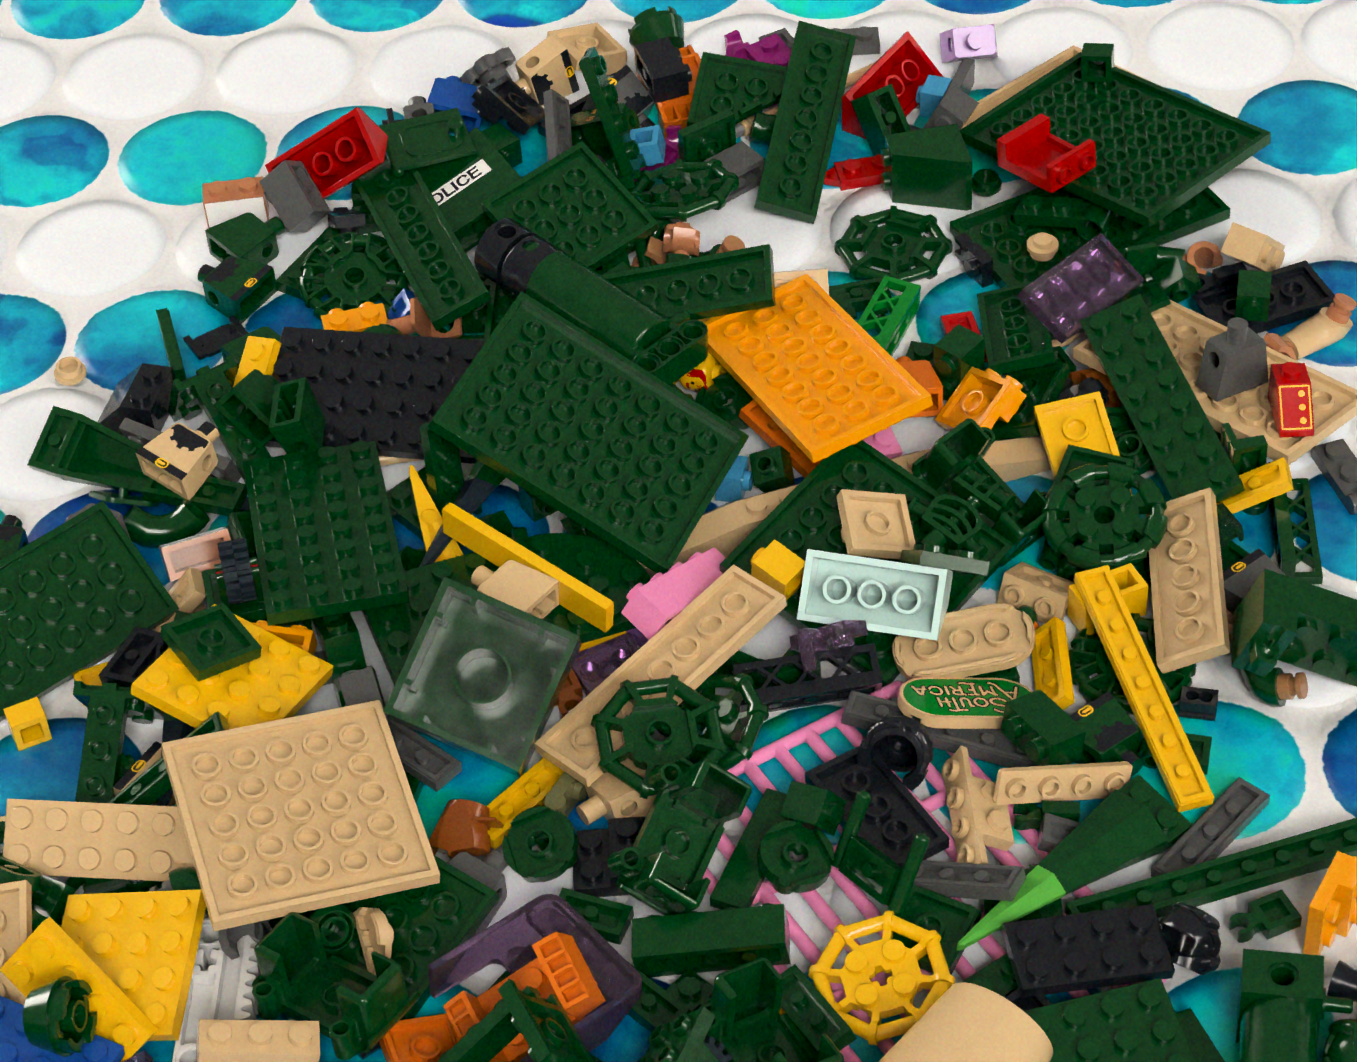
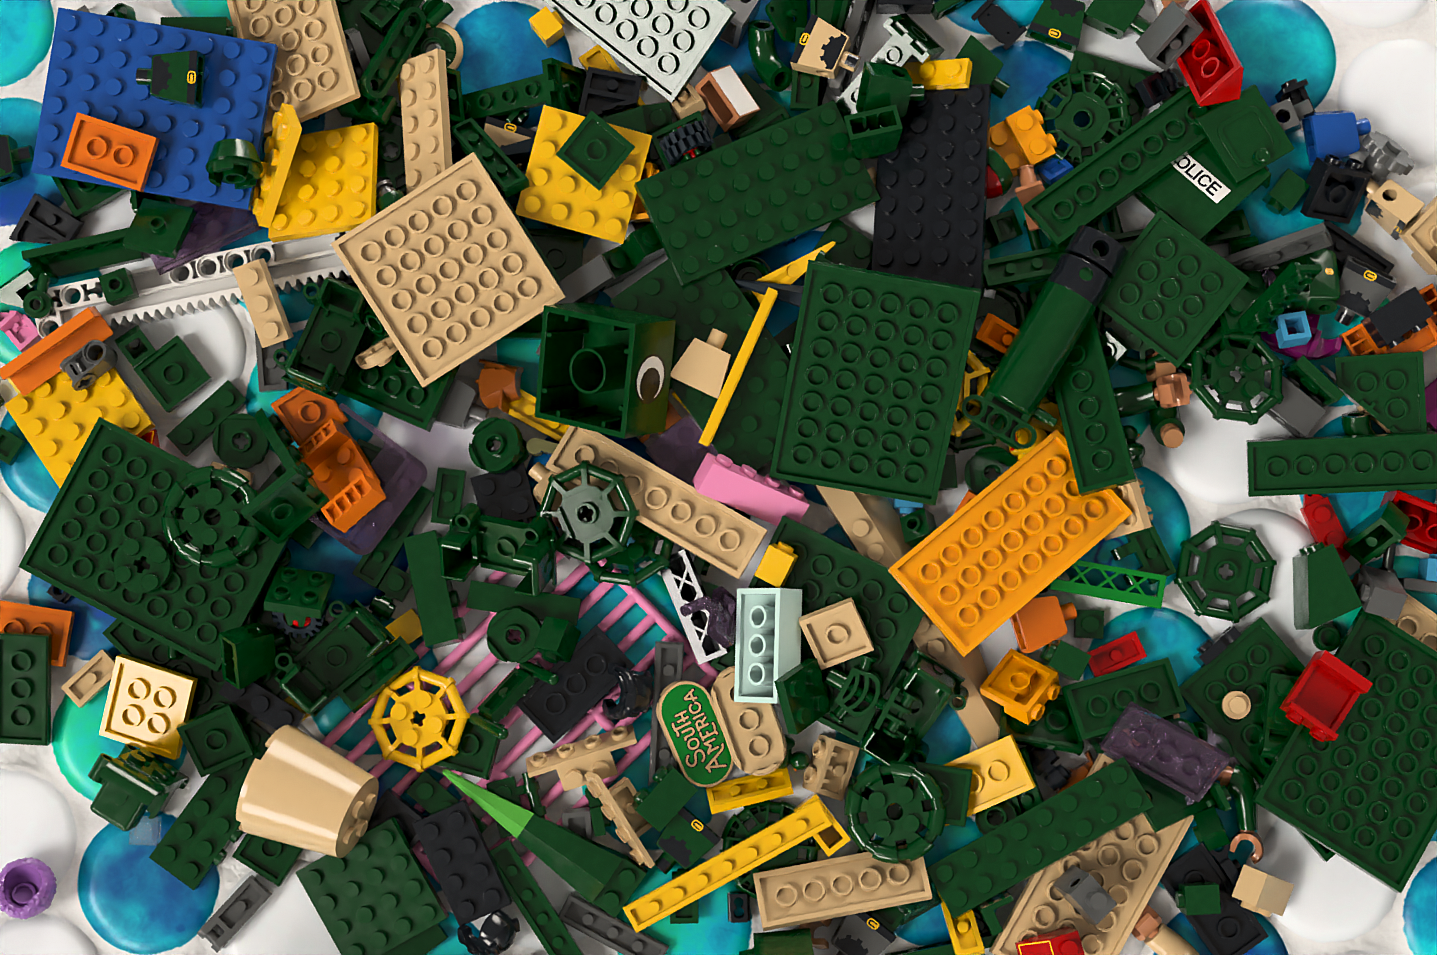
camera: 75 degrees right, 40 degrees up
dark grey tile [914,860,1026,901] -> none

